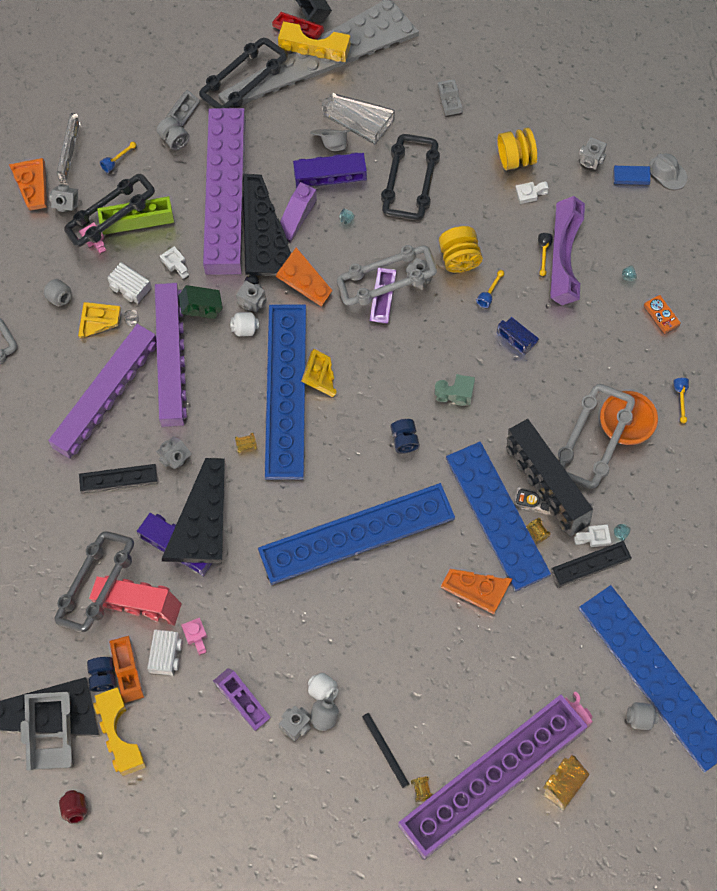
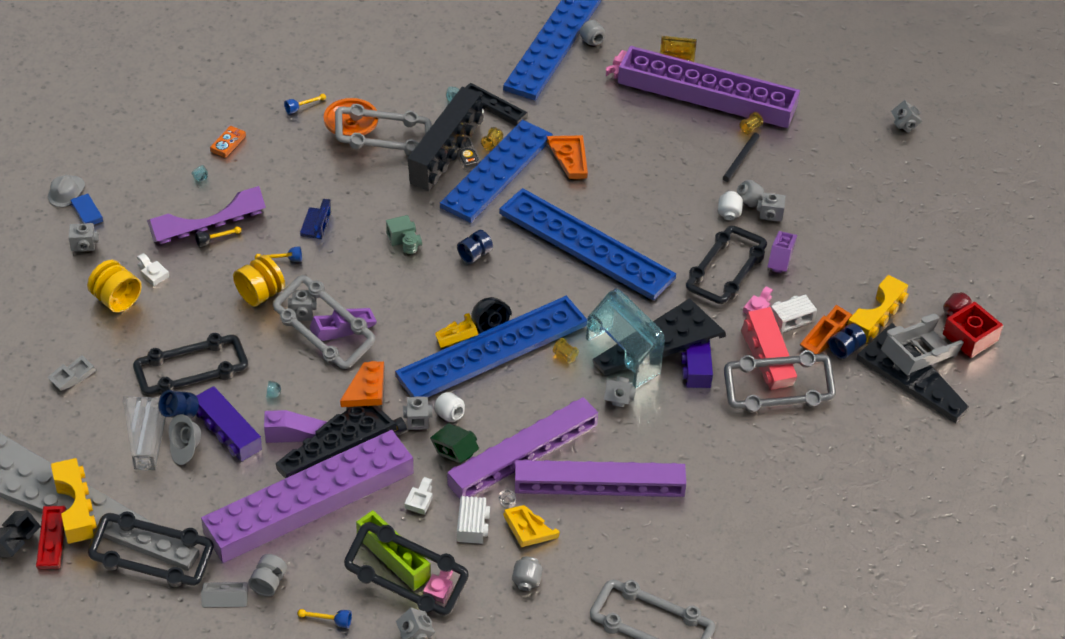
camera: 125 degrees left, 20 degrees down
black tile [79,464,158,494] -> none
none -> dark blue wheel [158,390,199,419]
none -> black cylinder [471,297,512,333]
none -> clear light blue windscreen [586,288,665,388]
none -> black bar [686,226,767,304]
none -> red brick [943,301,1003,358]

